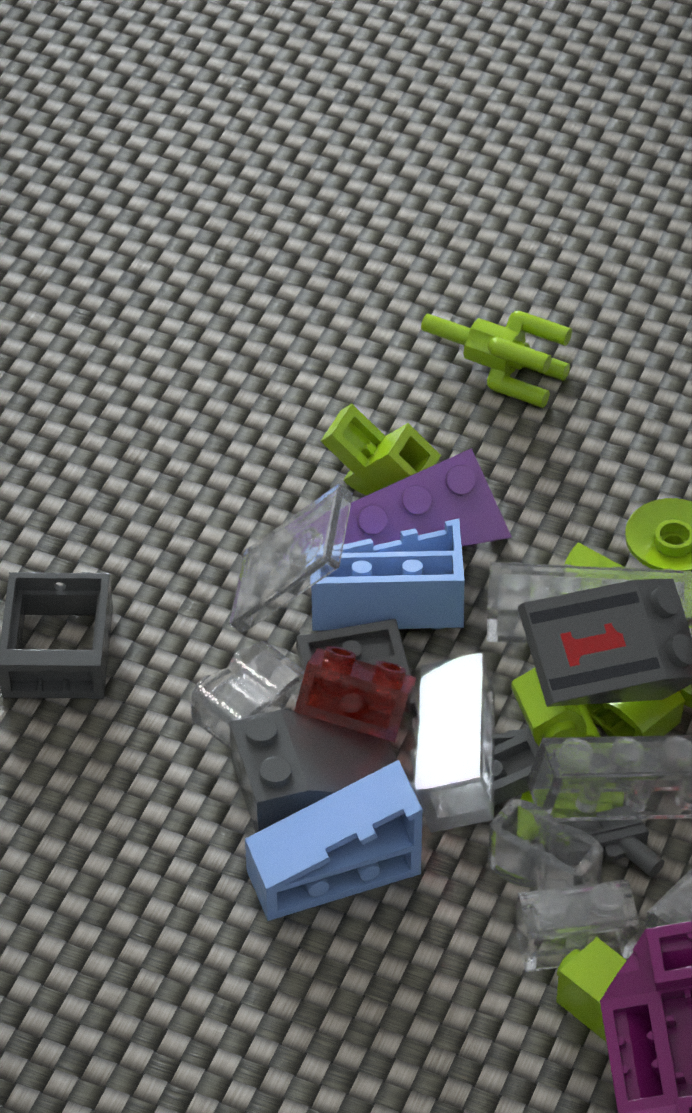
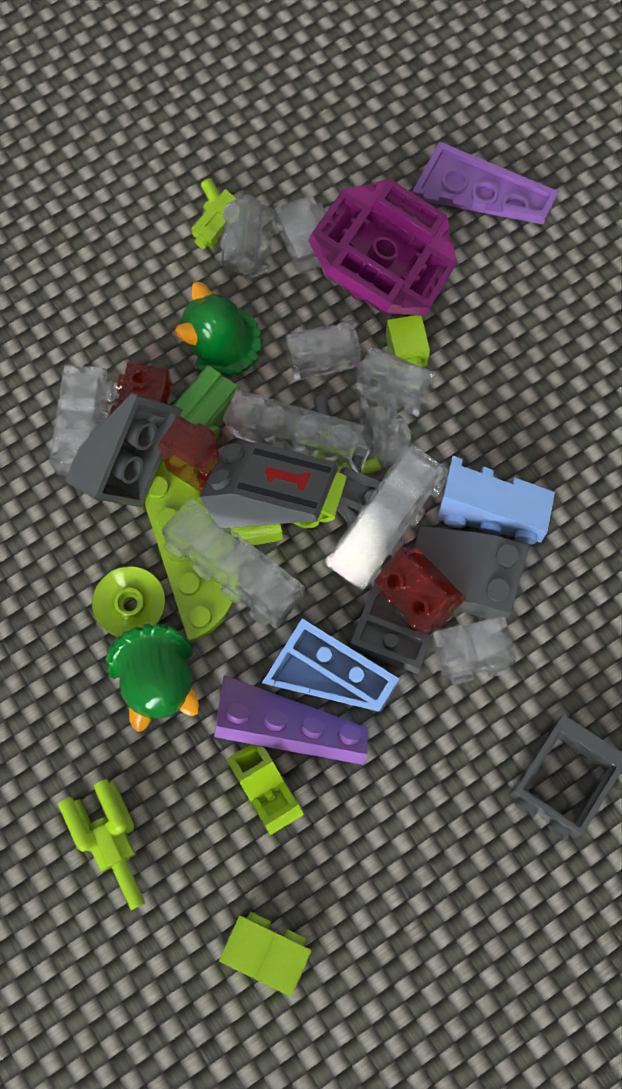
camera: 145 degrees left, 25 degrees up
clear tile [229,483,352,633] -> none
none -> green hair [105,624,199,732]
none -> lime brick [219,911,312,997]

